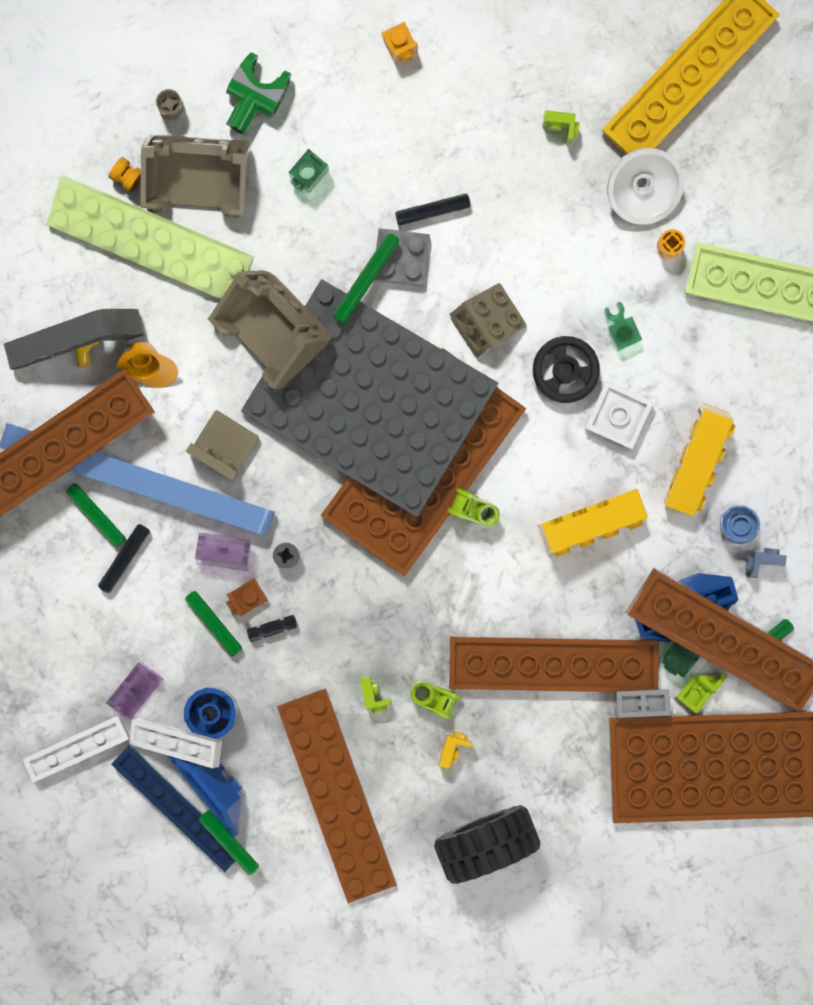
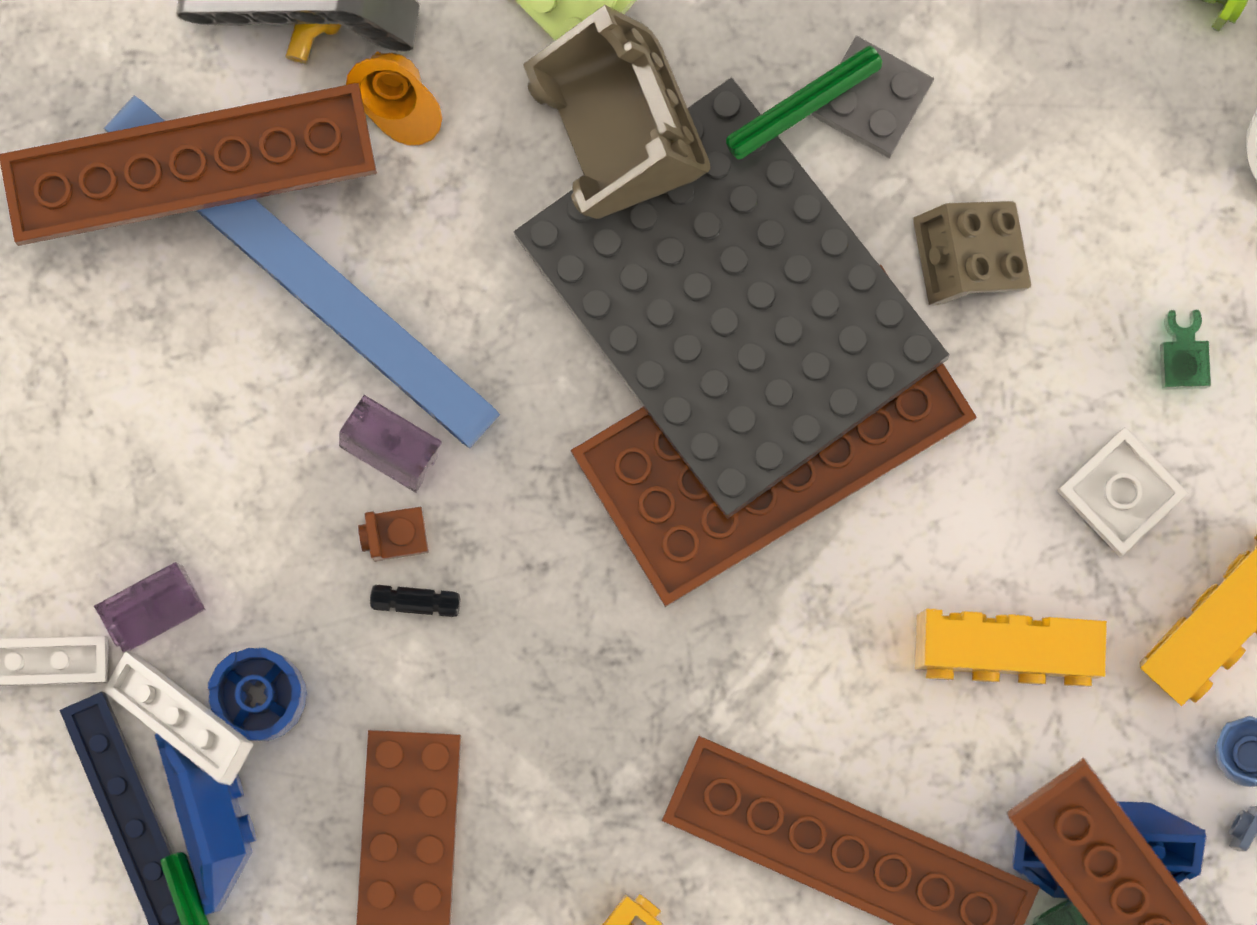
camera: 25 degrees right, 5 degrees down
green axle [66,483,126,547] -> none
black axle [98,524,150,593] -> none
dark tan bracket [185,410,259,481] -> none
green axle [185,591,242,657] -> none
dark grey wheel [273,543,300,568] -> none
lime bracket [359,675,392,713] -> none
black axle [395,193,471,225] -> none
lime piece [410,680,461,720] -> none
lime piece [447,487,500,527] -> none
black wheel [532,336,600,403] -> none

